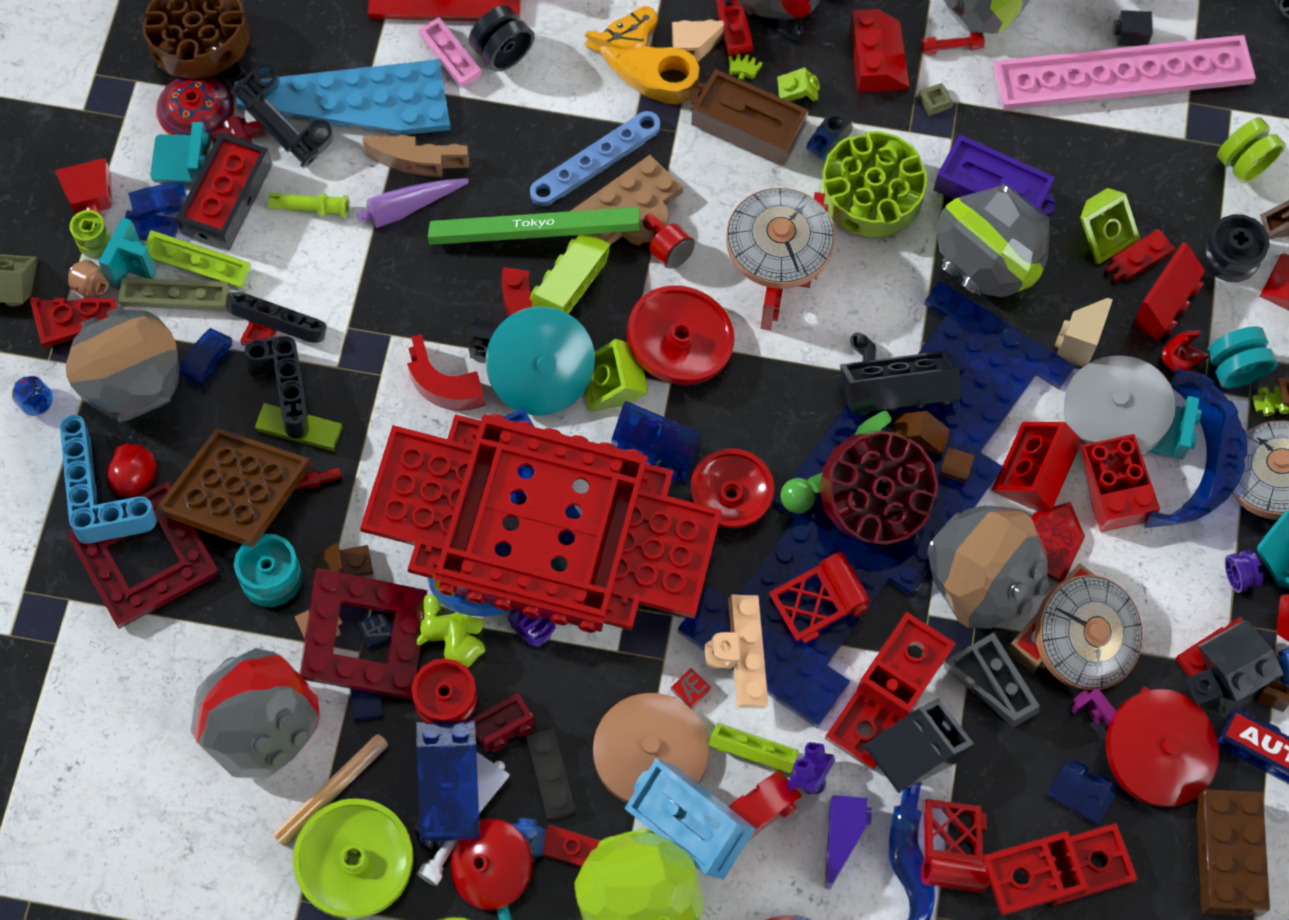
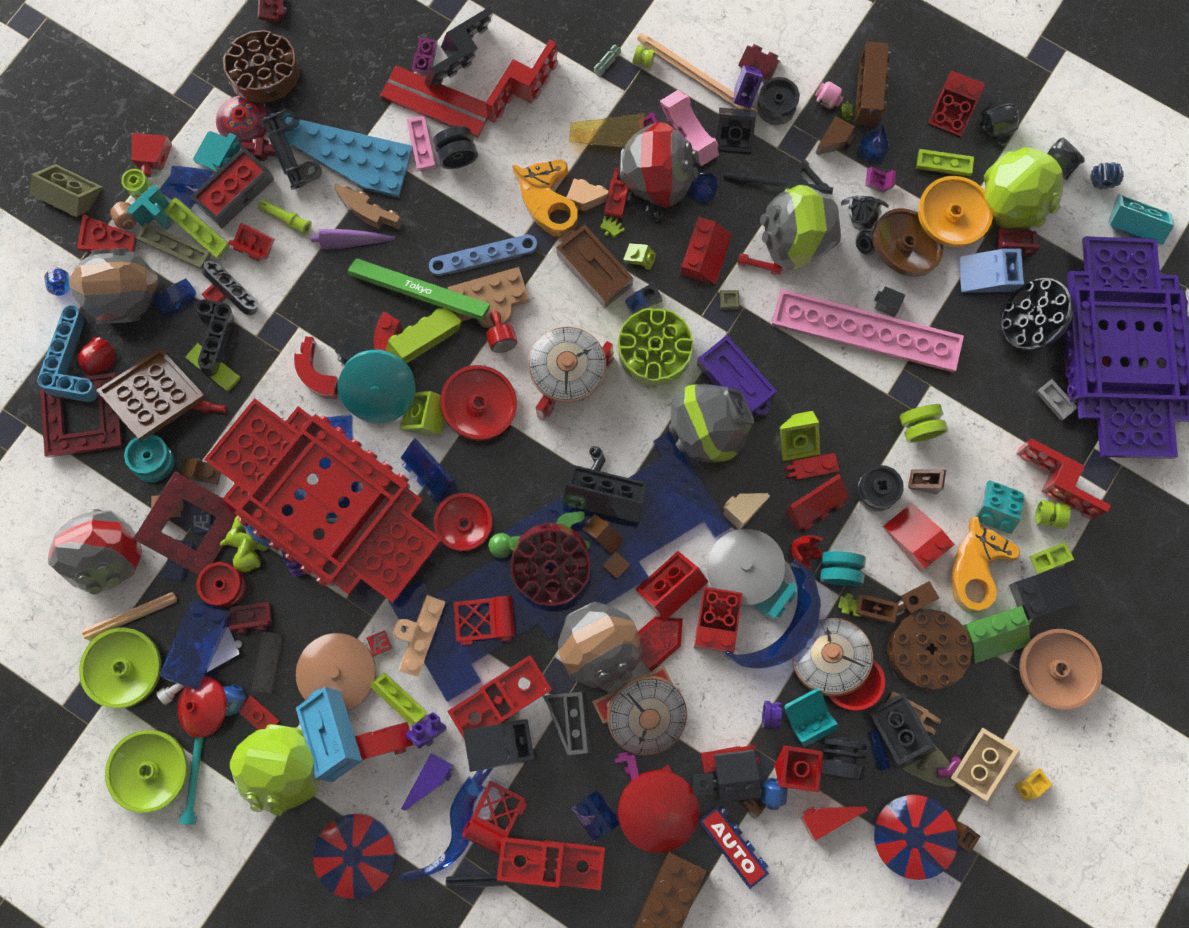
camera: 25 degrees right, 10 degrees up
none -> red bracket [228,223,275,261]

